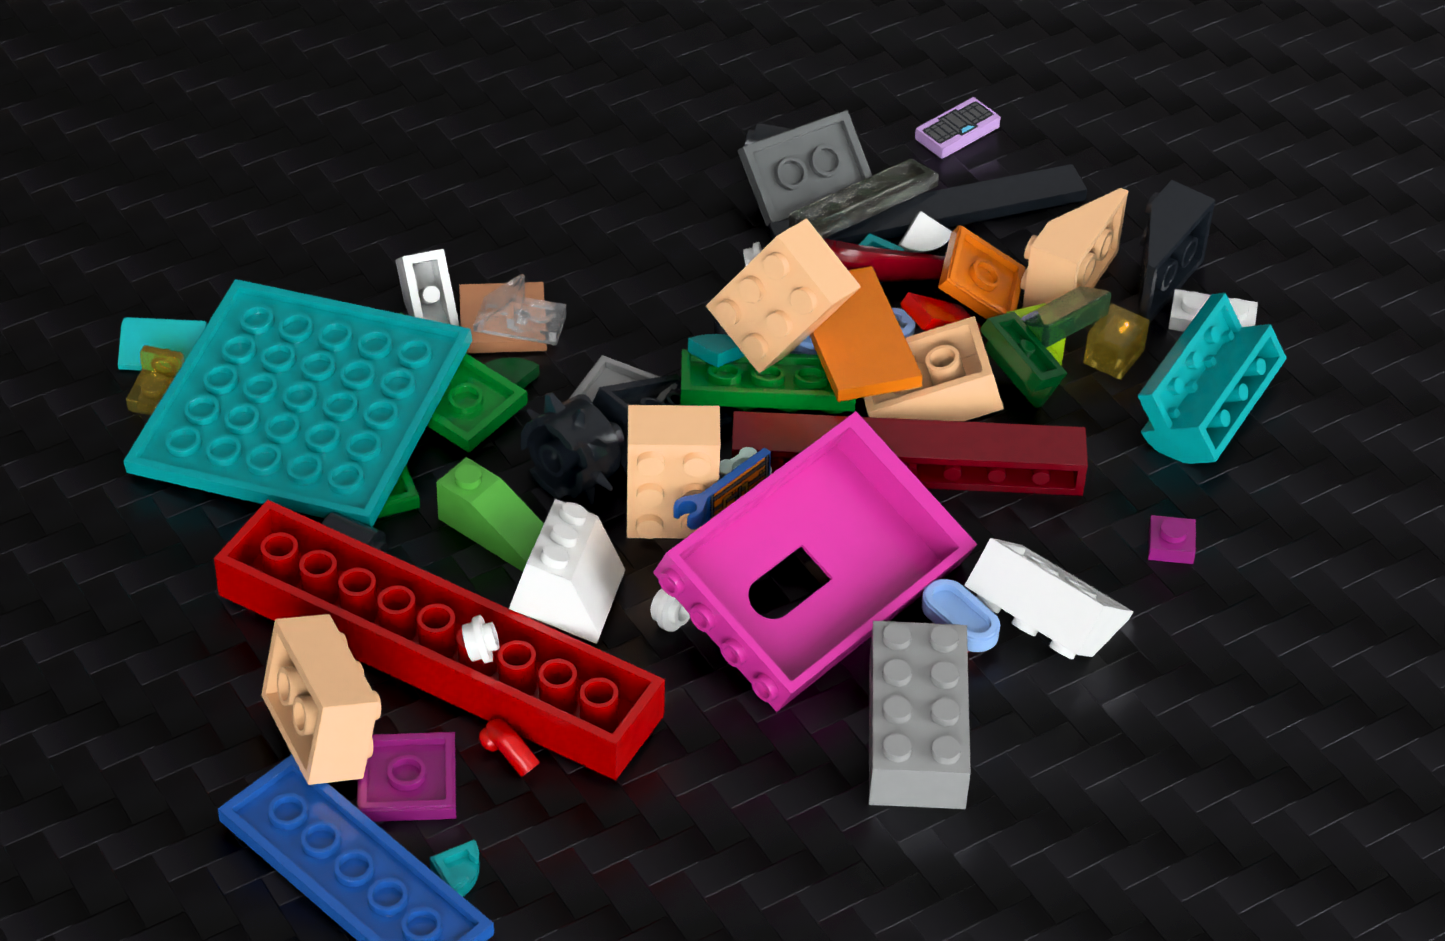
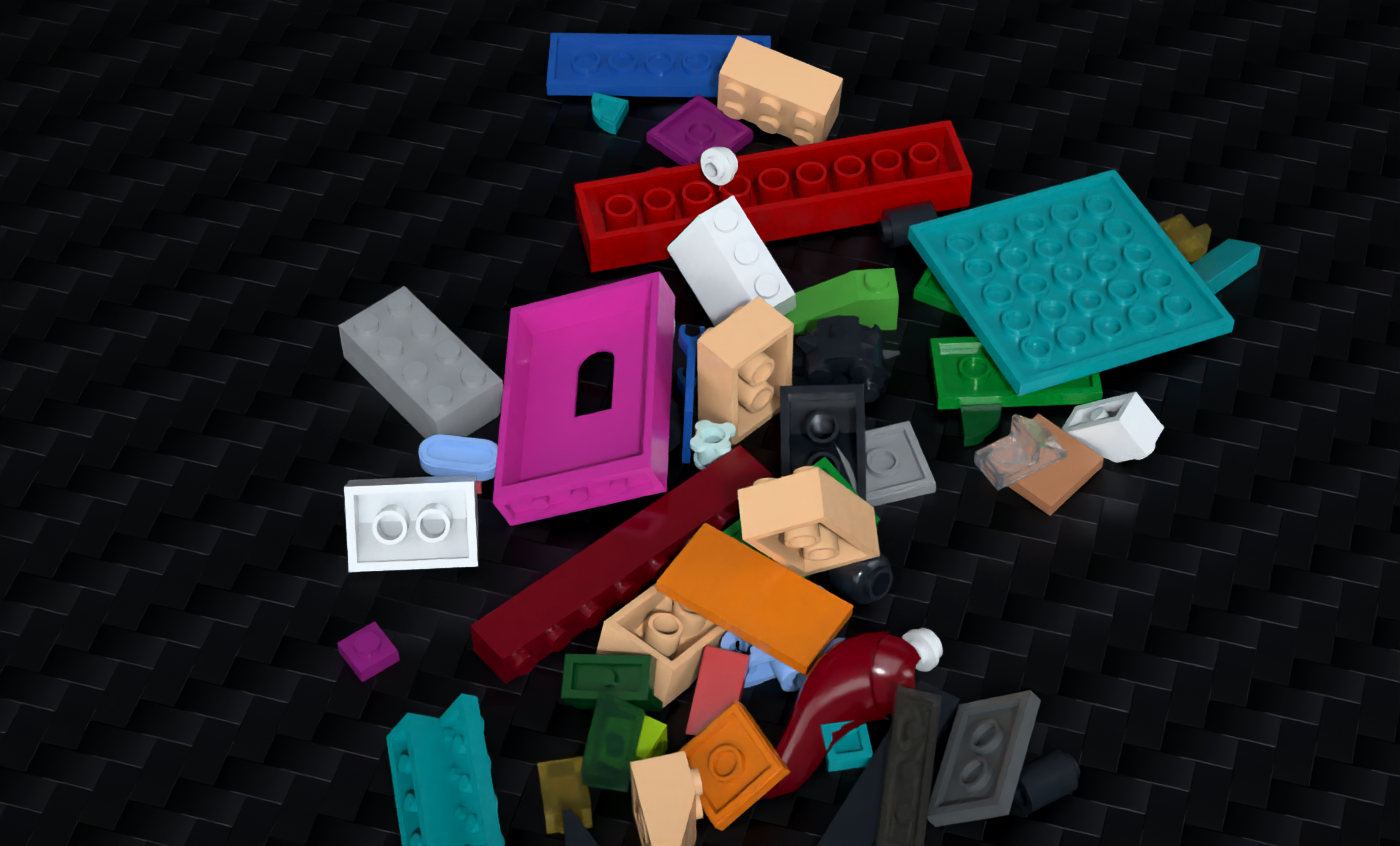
camera: 140 degrees right, 5 degrees up
white tile [898,211,952,253] -> none

